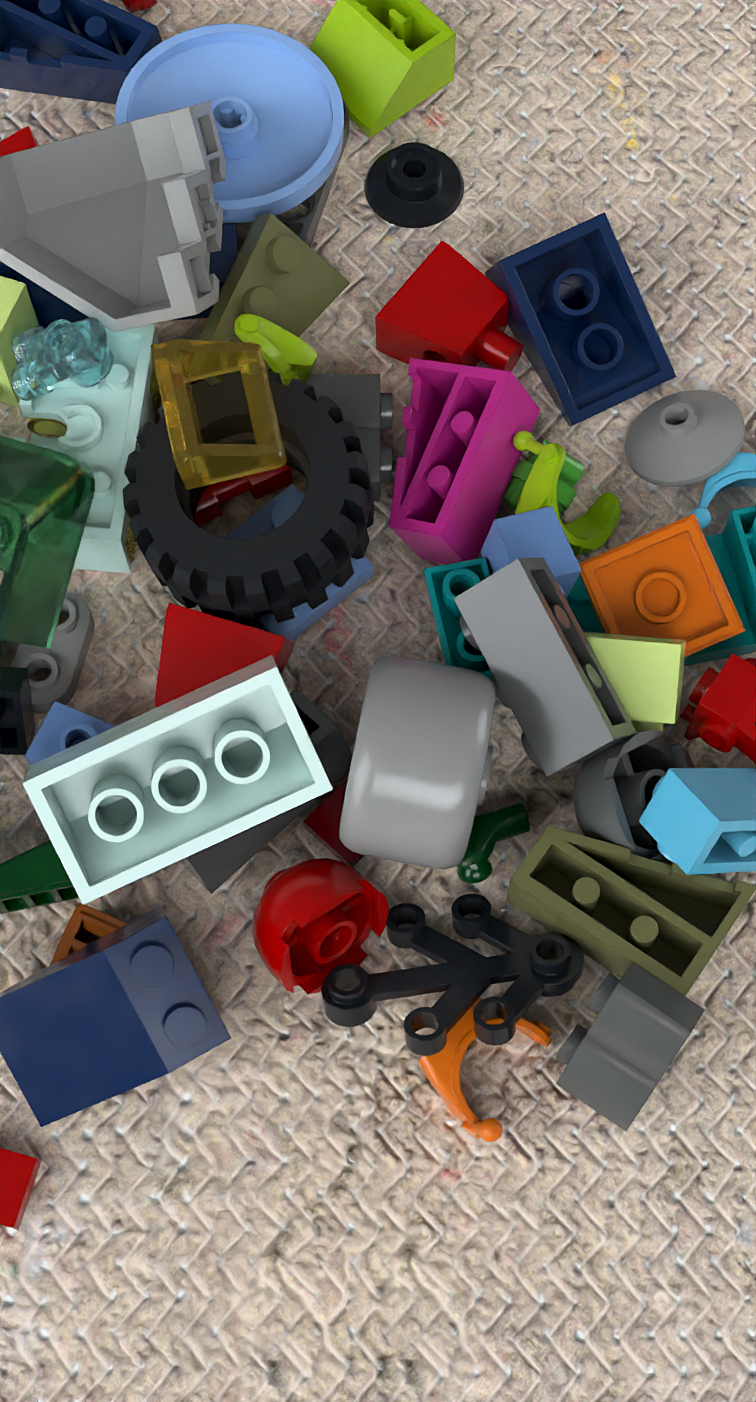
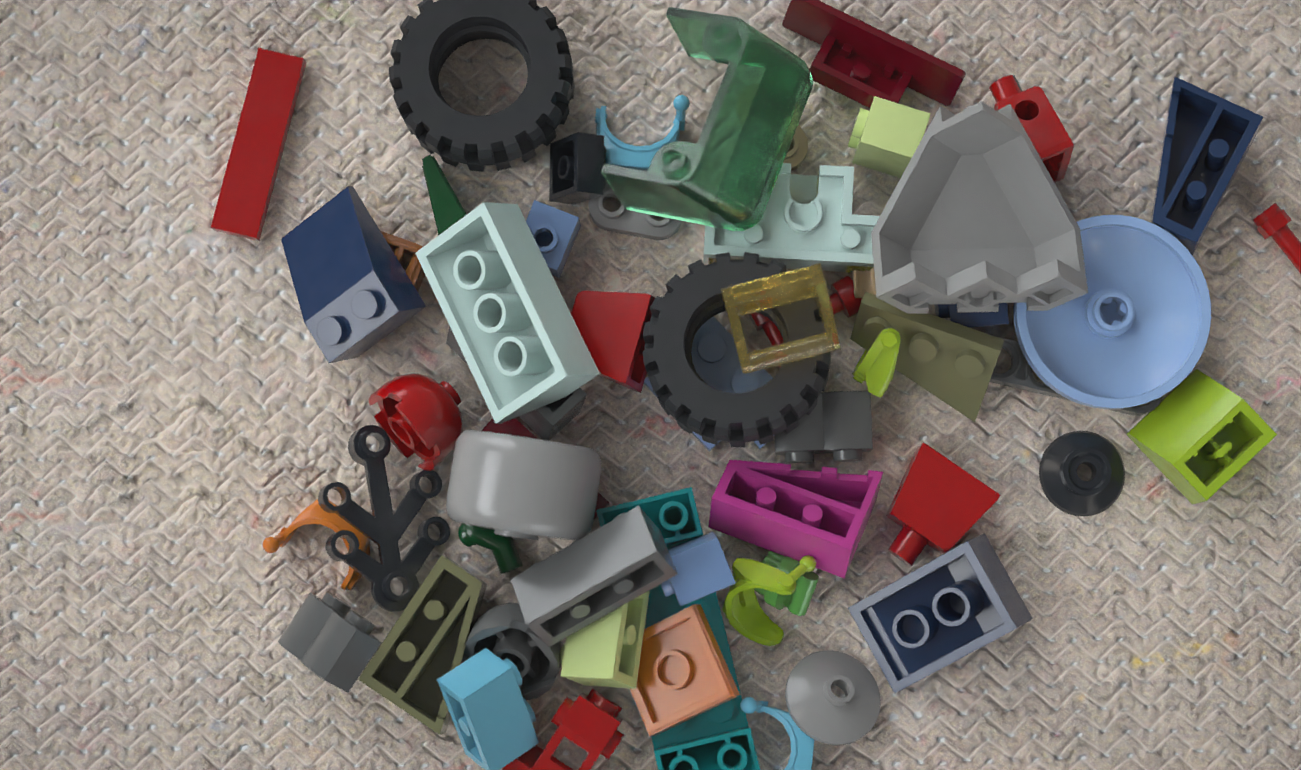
camera: 90 degrees right, 15 degrees up
clear light blue plate [11,317,114,401] -> none

